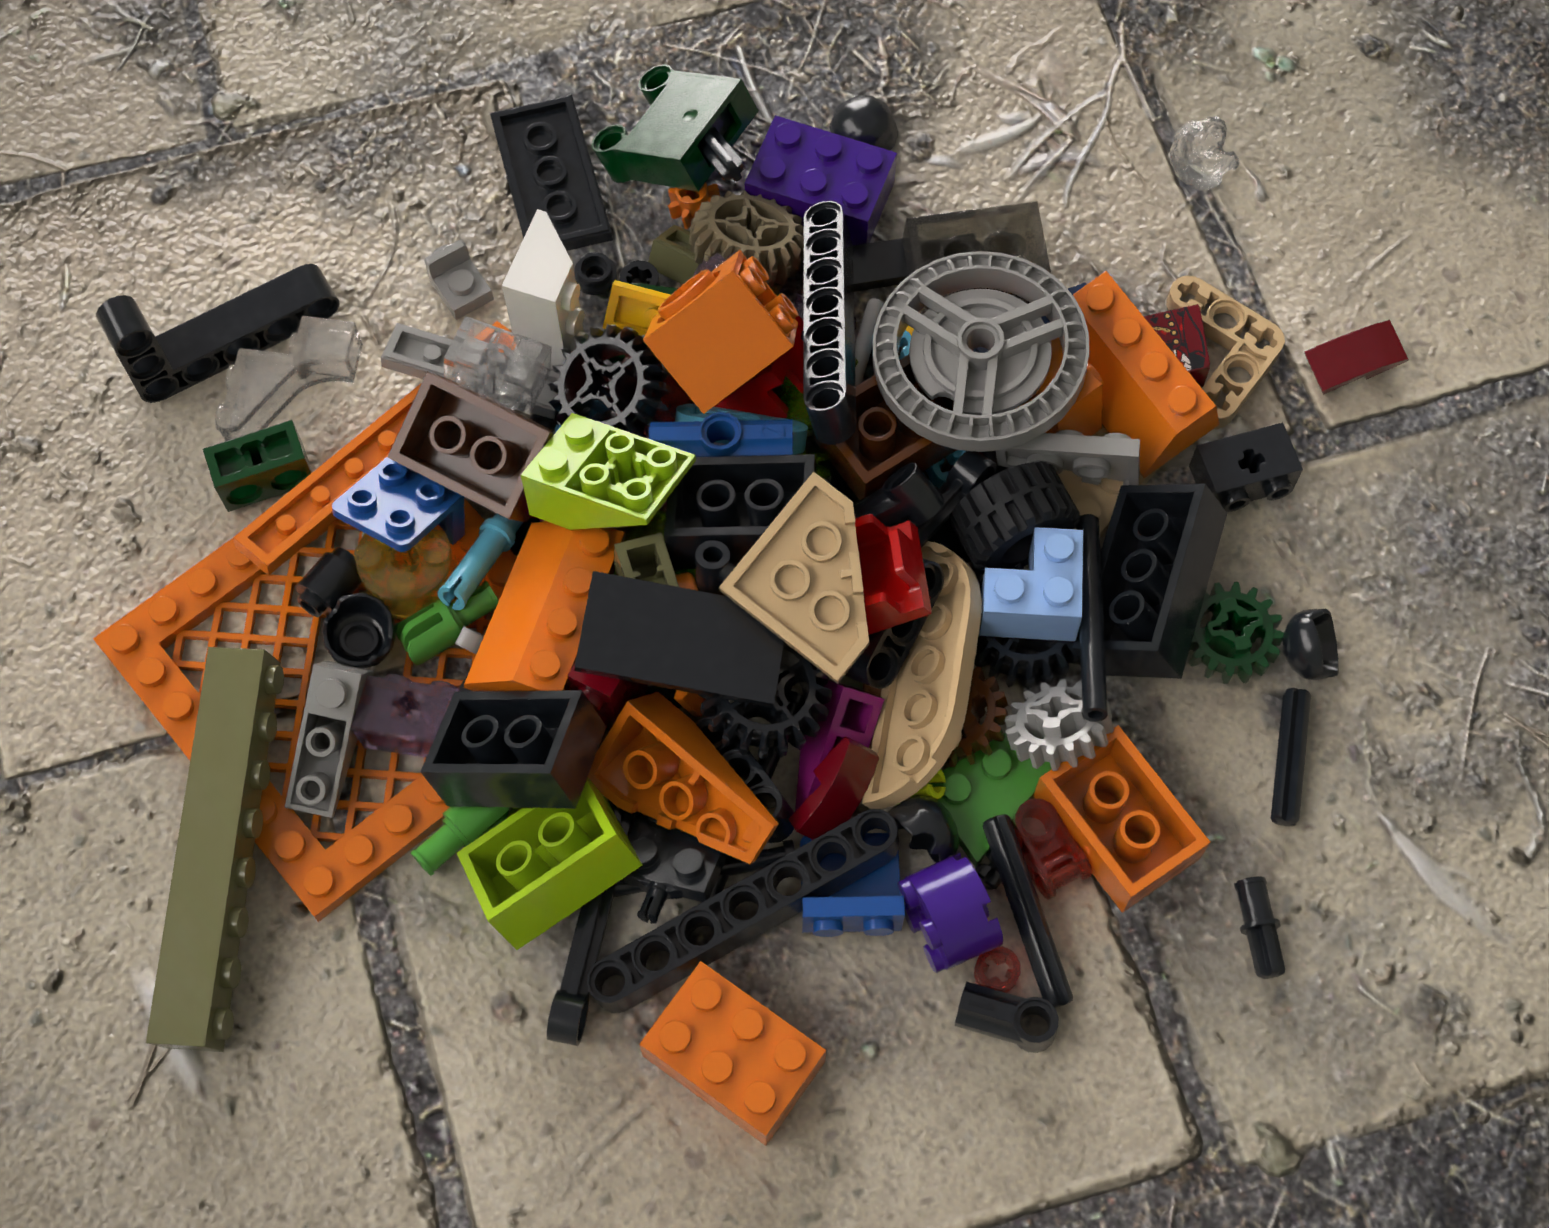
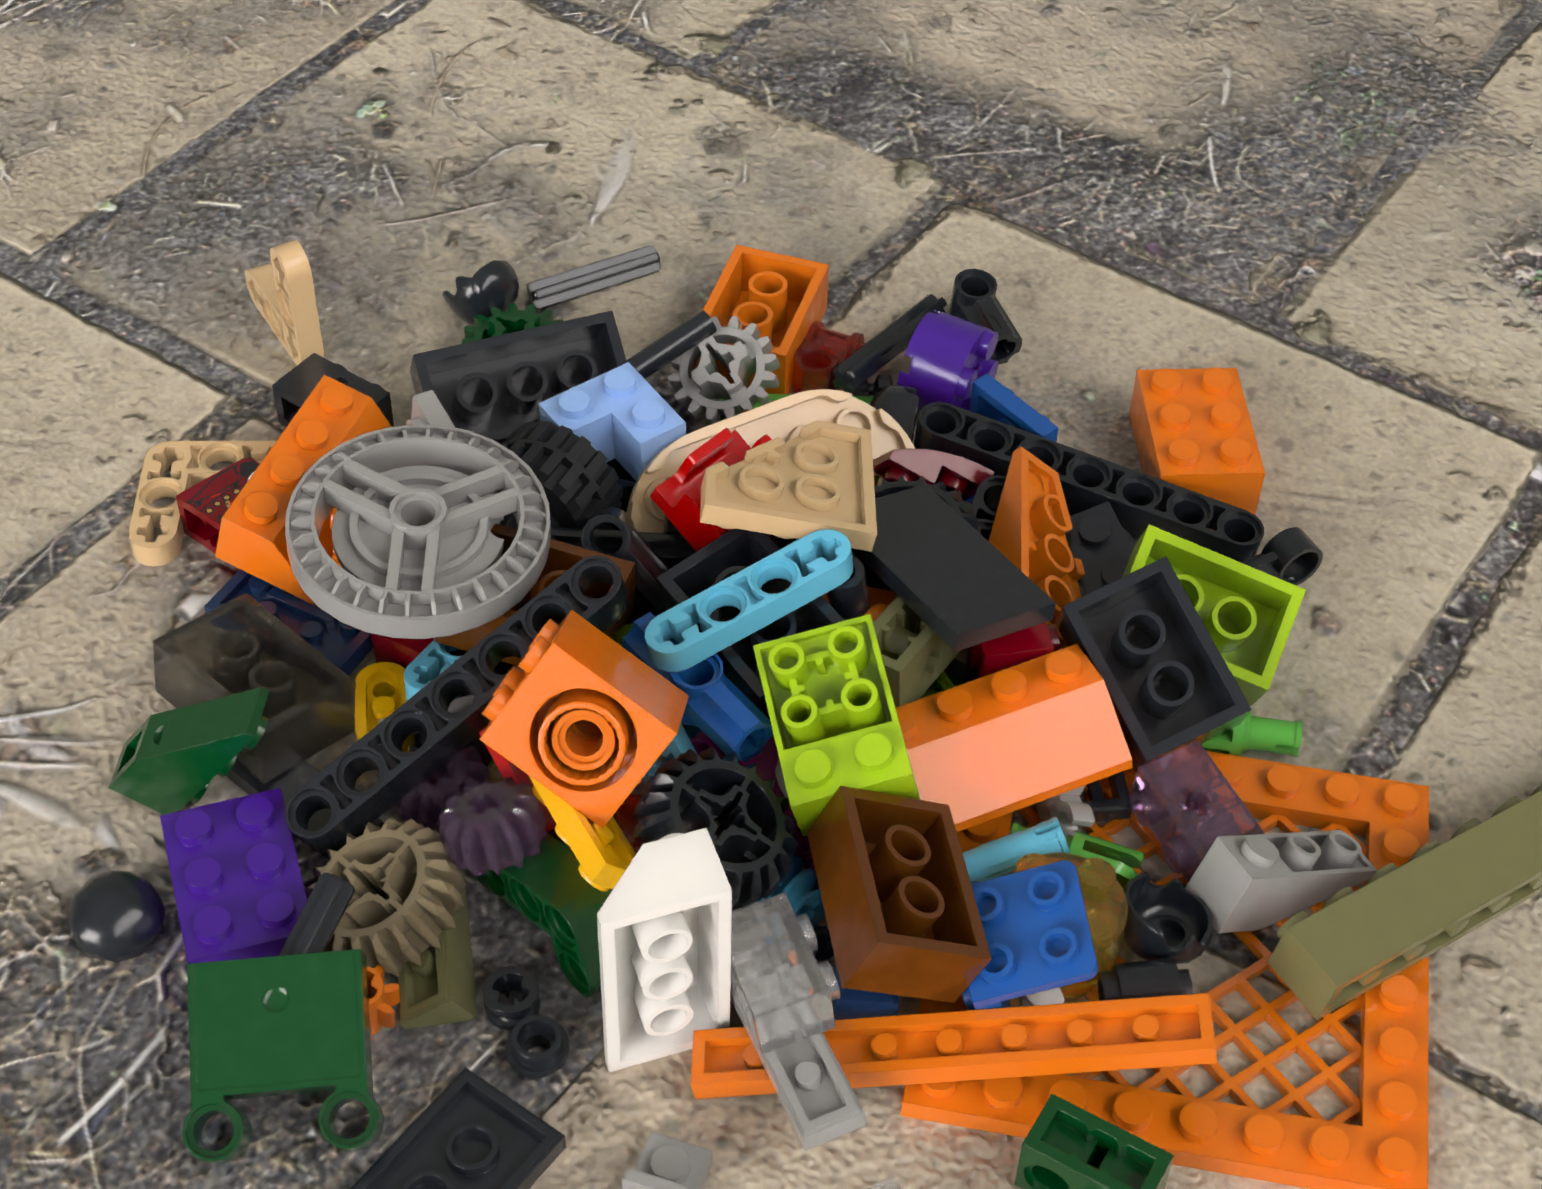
camera: 130 degrees left, 20 degrees down
black axle [1234,876,1285,979] -> none
dark red slope [1304,320,1409,395] -> none
none -> dark green slope [109,687,269,815]
none -> tan beam [245,240,324,365]
none -> medium azure beam [644,529,853,672]

